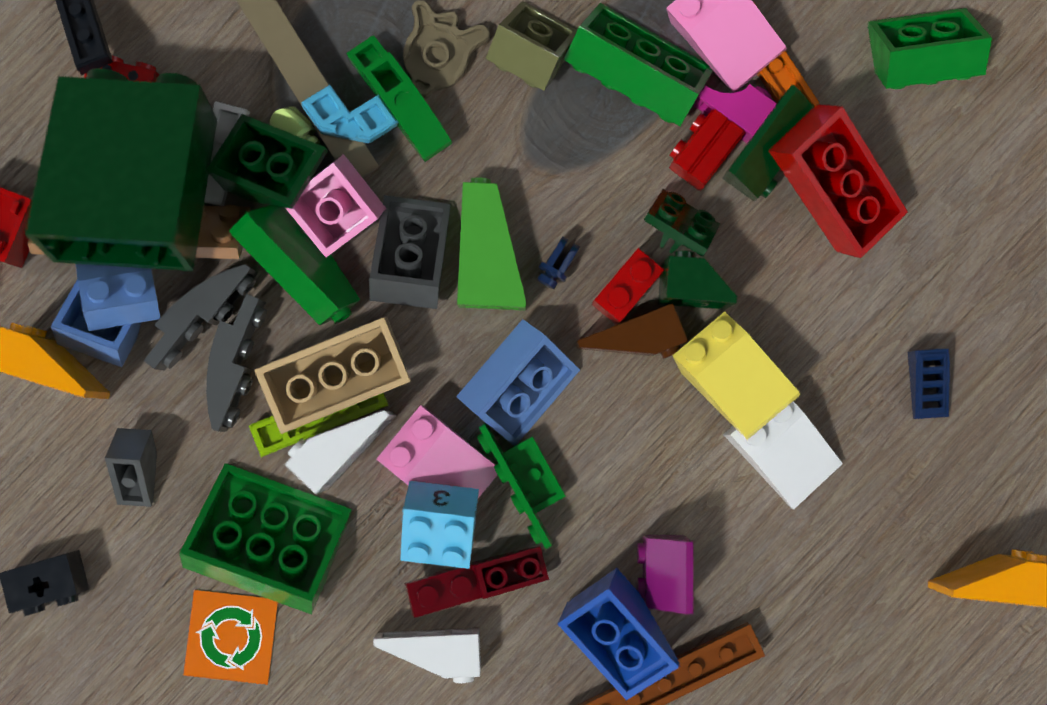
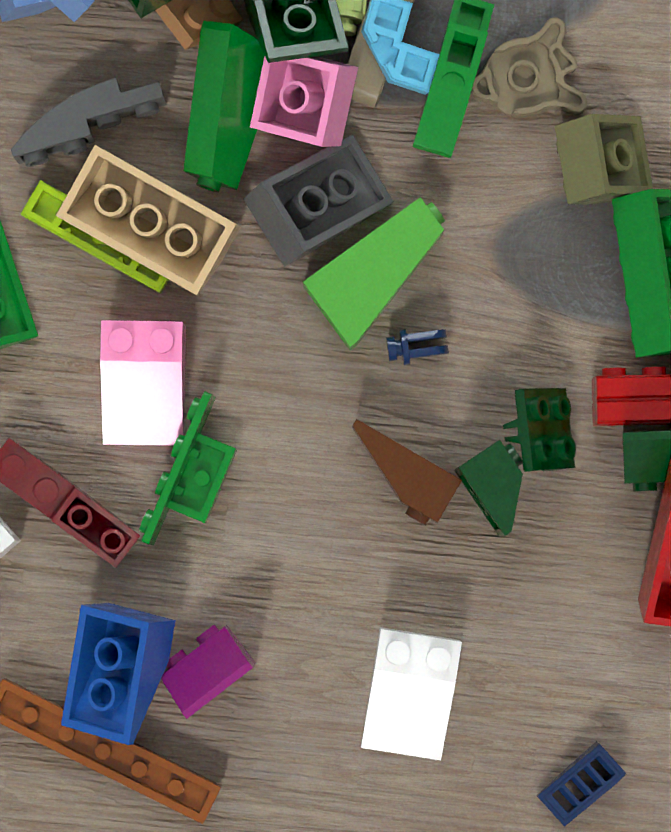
camera: 55 degrees right, 0 degrees up
dark grey slope [144,264,258,371] -> none
white slope [285,410,396,494] -> none
medium azure brick [400,481,479,569] -> none
medium blue slope [456,319,580,446] -> none
red brick [592,248,664,325] -> none
light yellow slope [672,311,800,440] -> none

